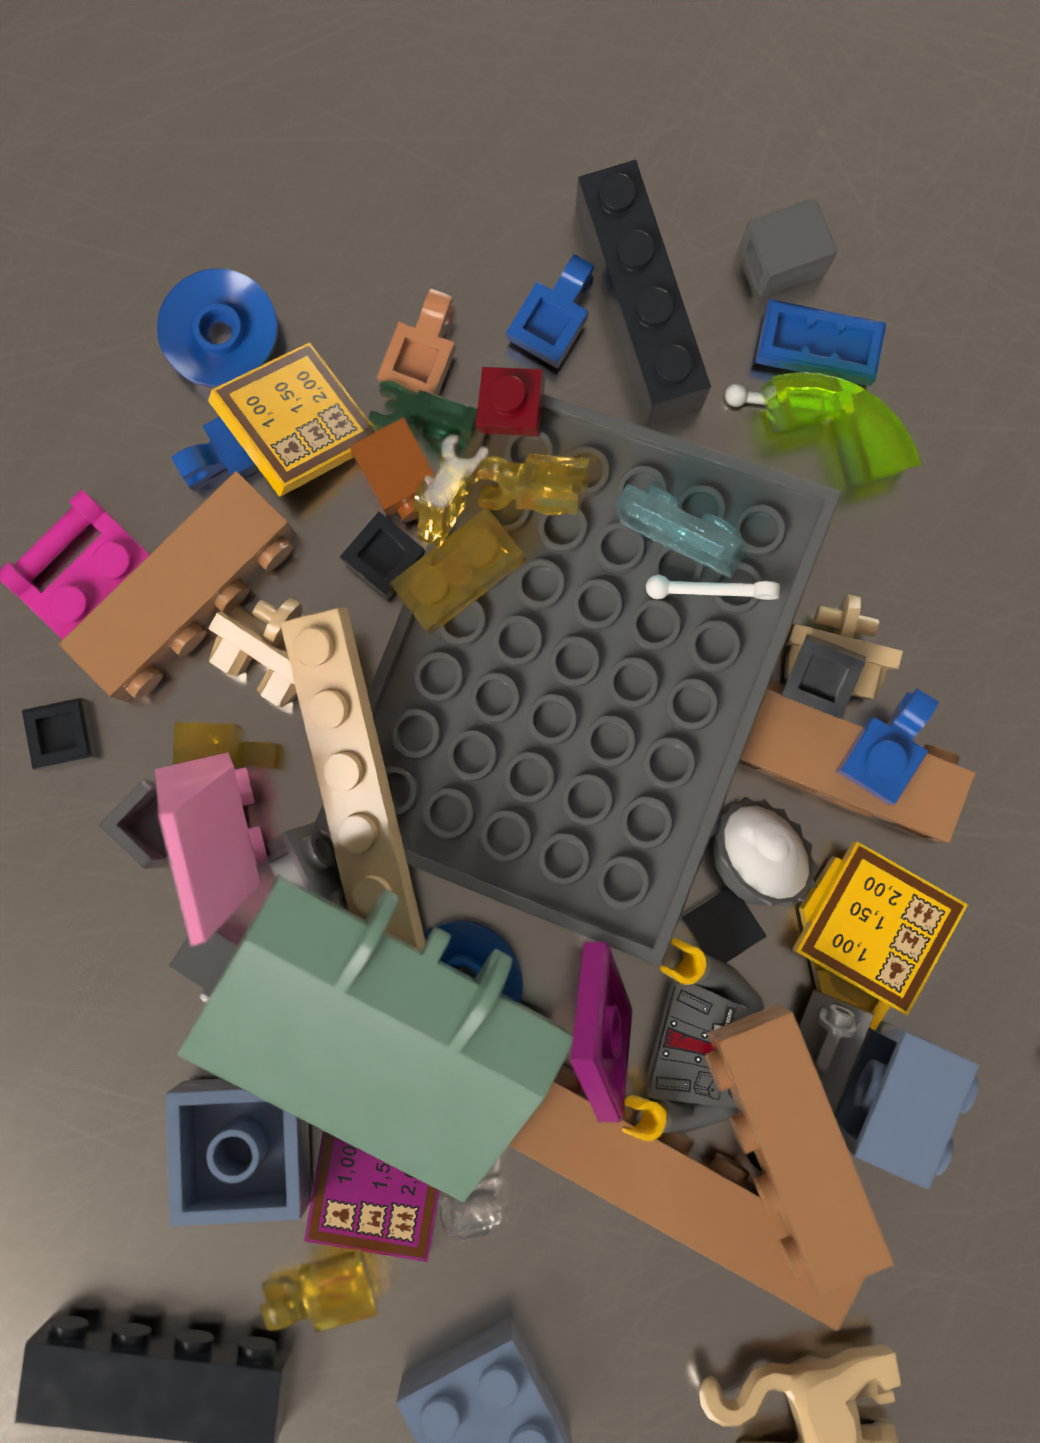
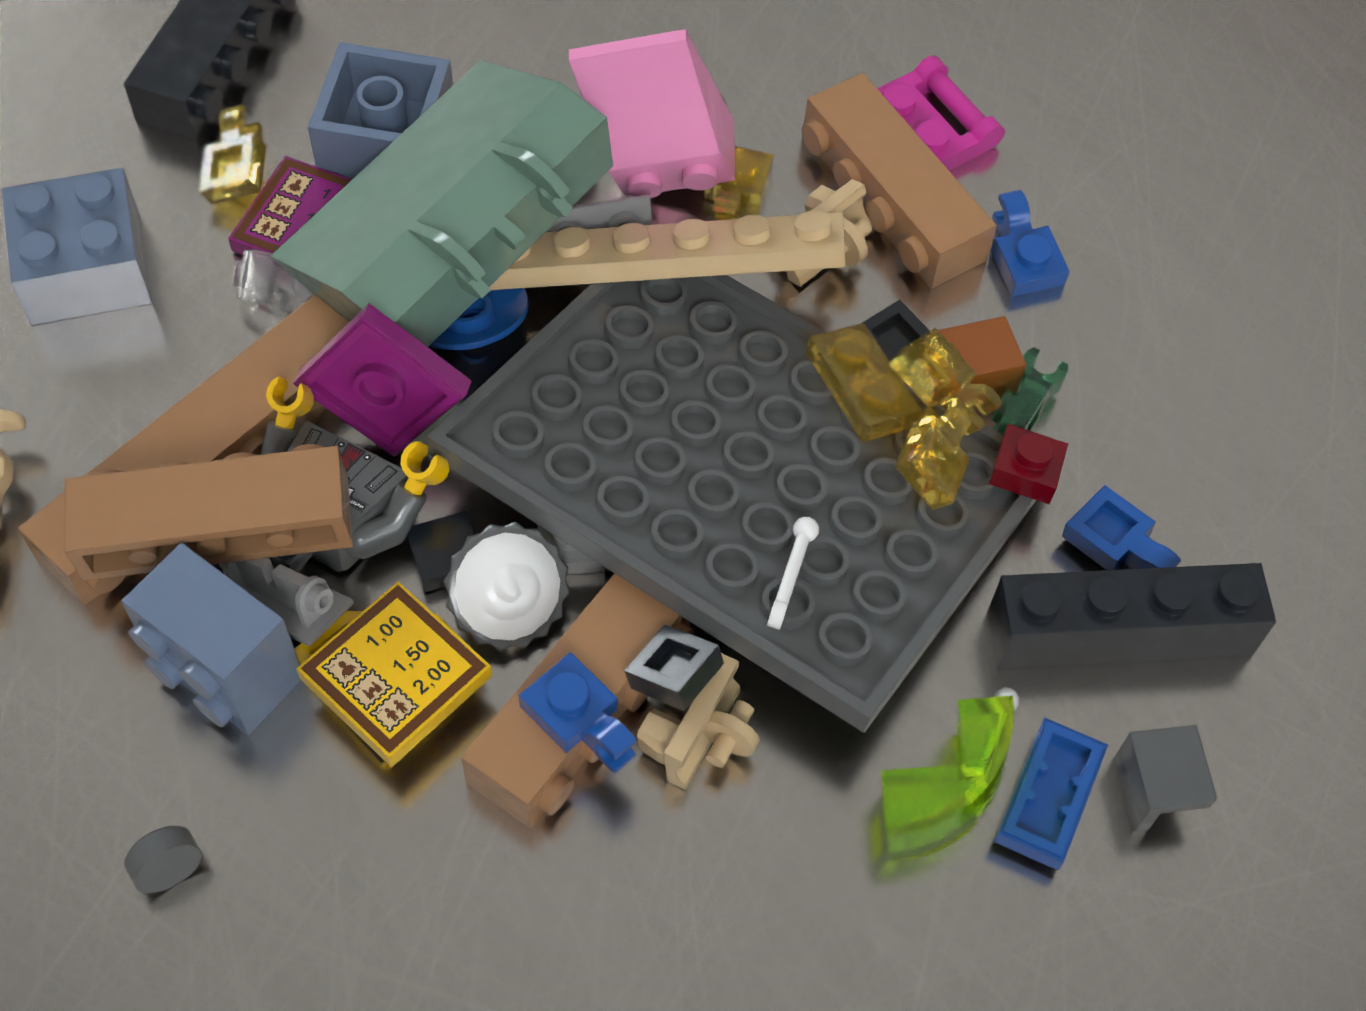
camera: 100 degrees right, 25 degrees down
black tile [22,698,98,770] -> none
blue dish [157,268,278,387] -> none
tile [208,342,376,497] -> none
nougat plate [377,288,456,404] -> none
clear light blue plate [615,483,743,579] -> none

